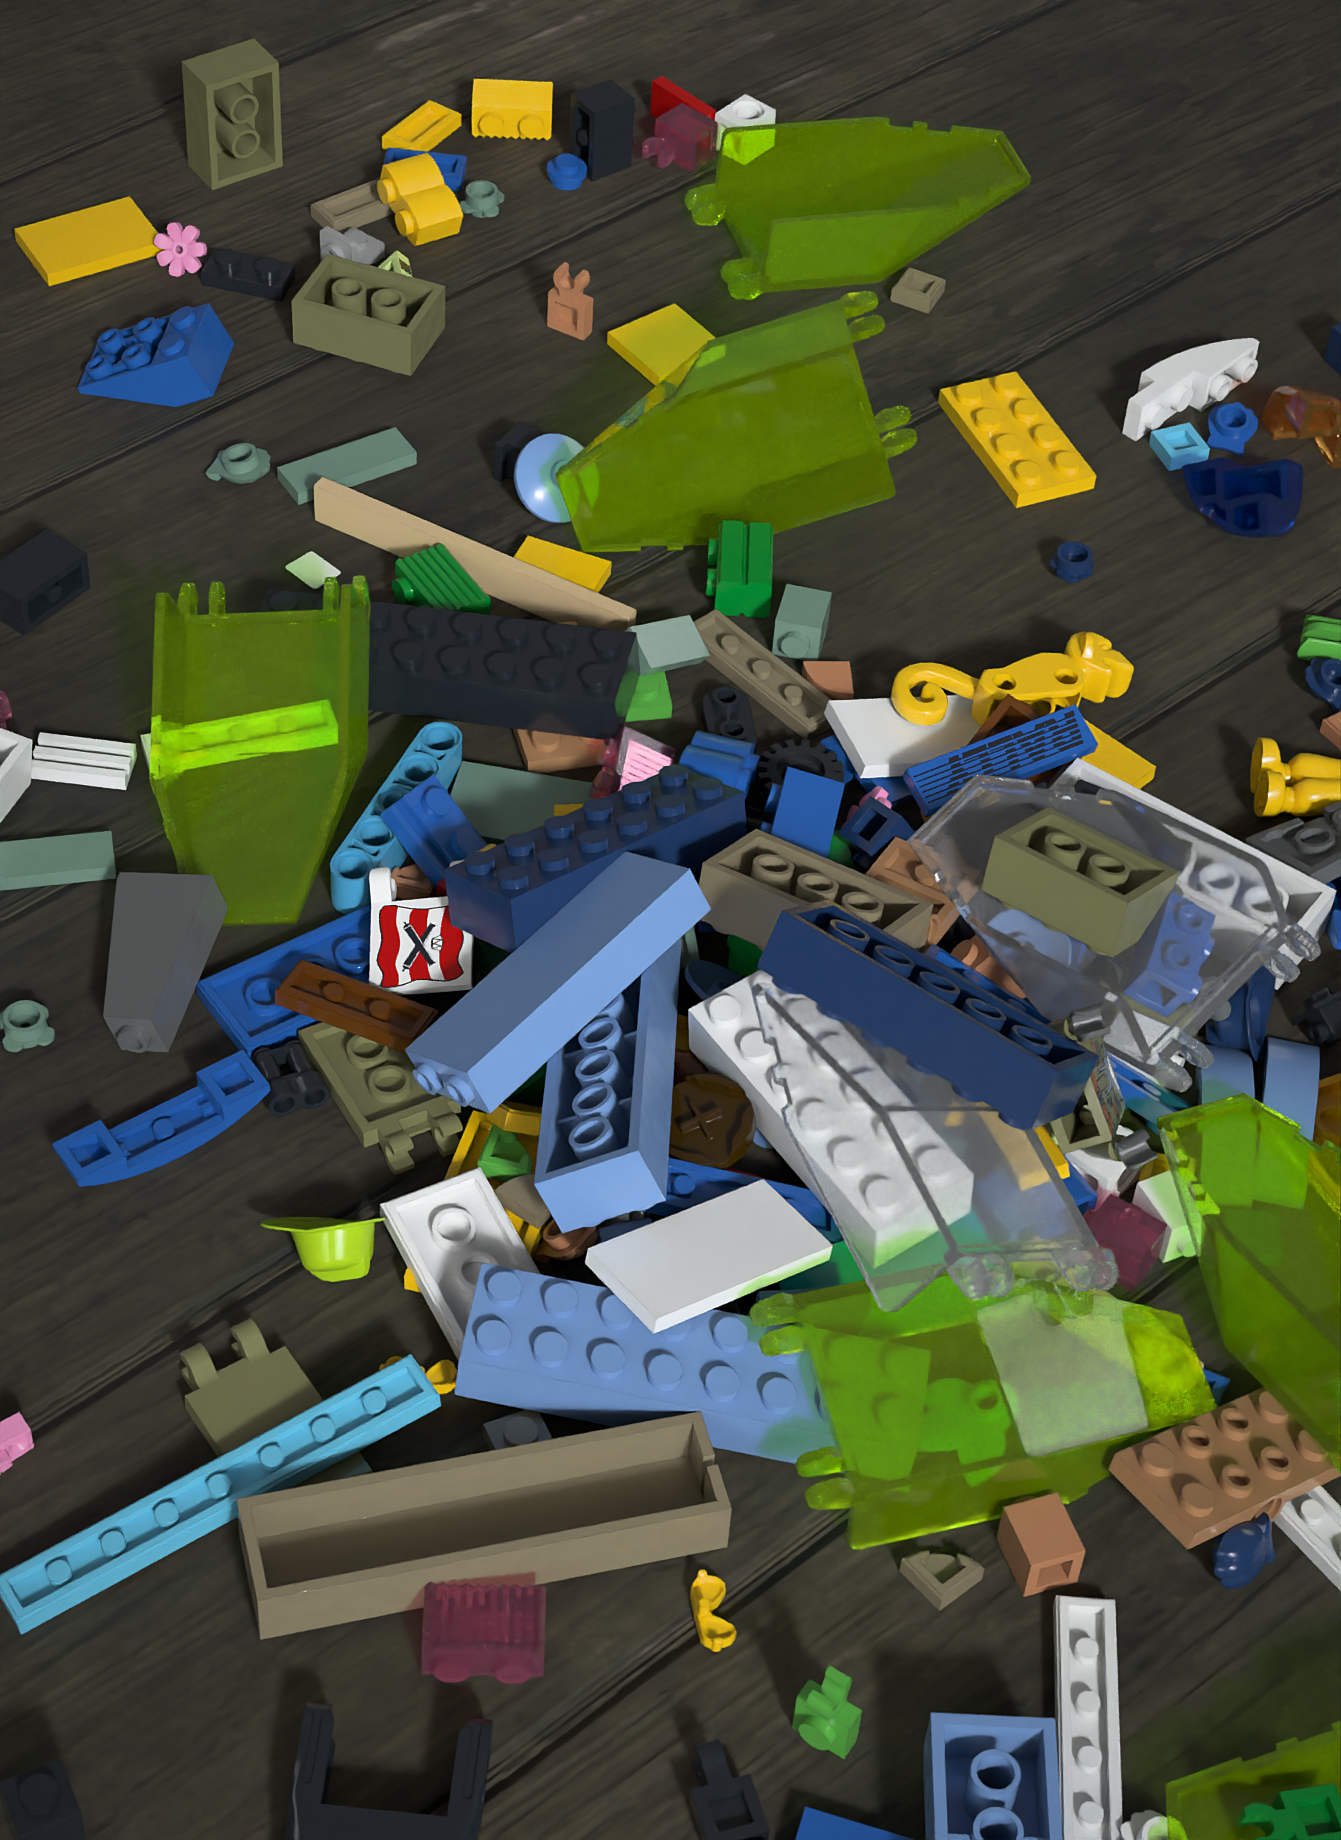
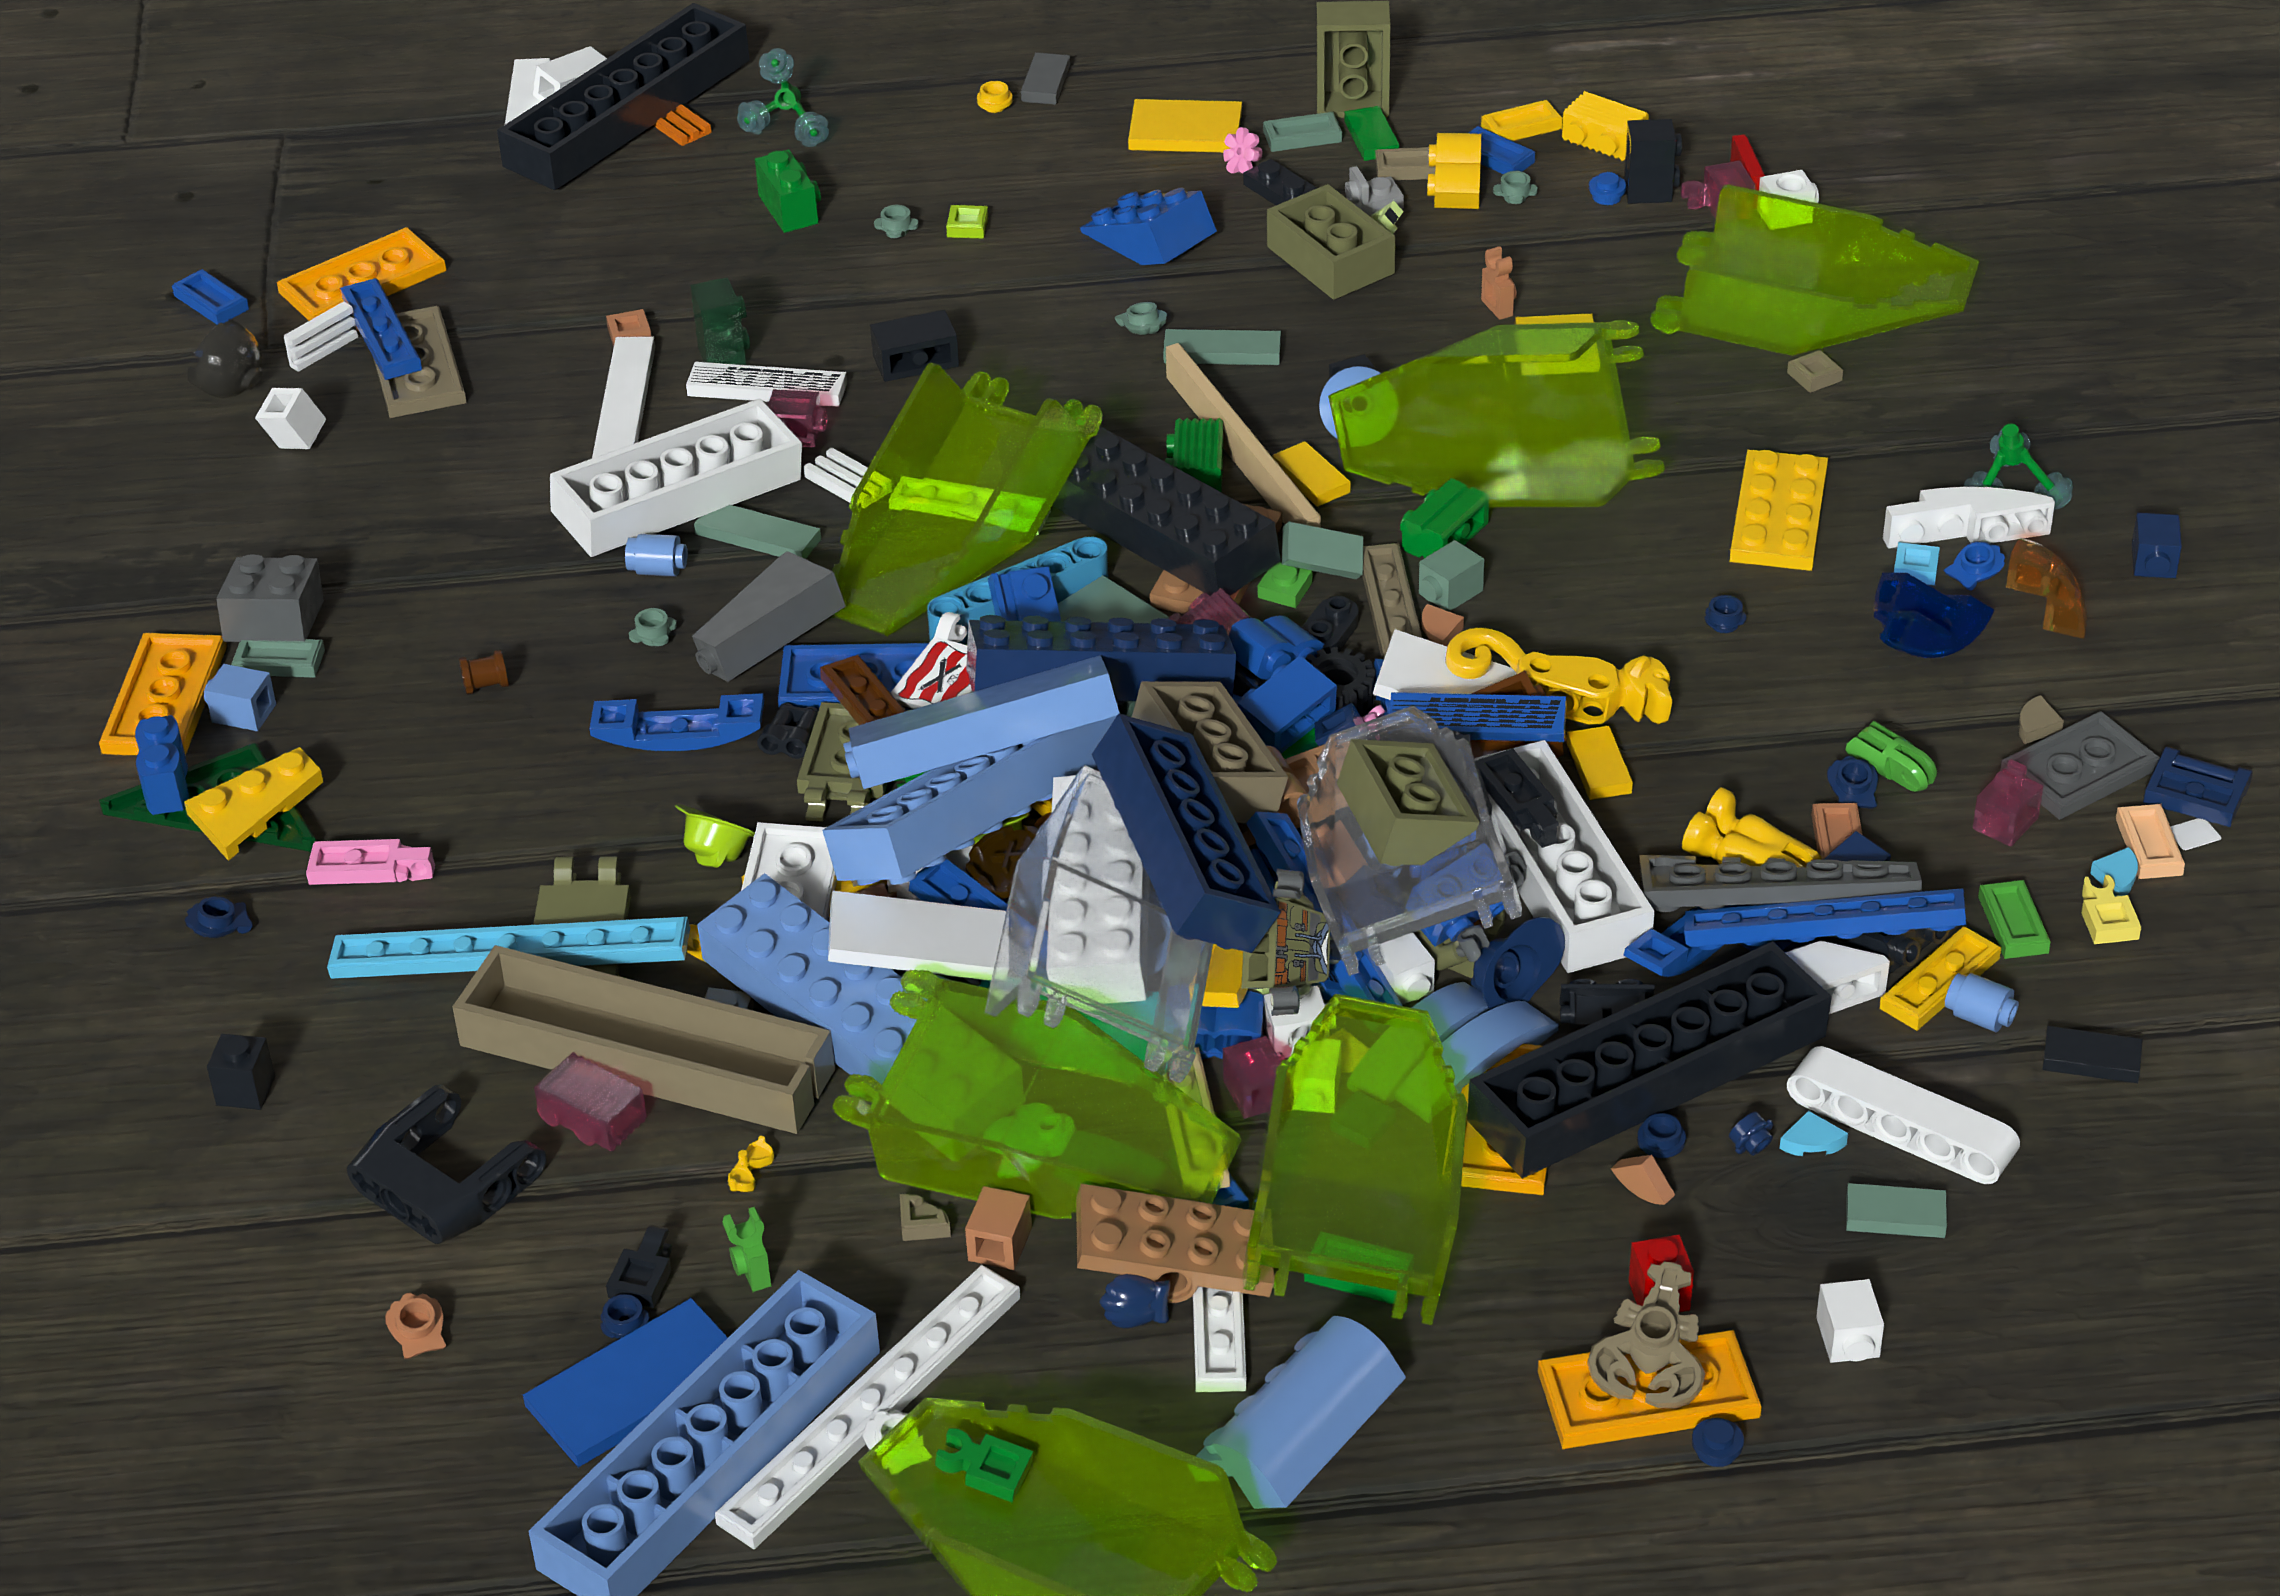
camera: 40 degrees right, 5 degrees down
sticker [285,551,341,589] -> none
none -> sand green tile [1263,112,1342,152]
none -> green tile [1344,106,1399,161]
none -> plant [1964,424,2073,510]

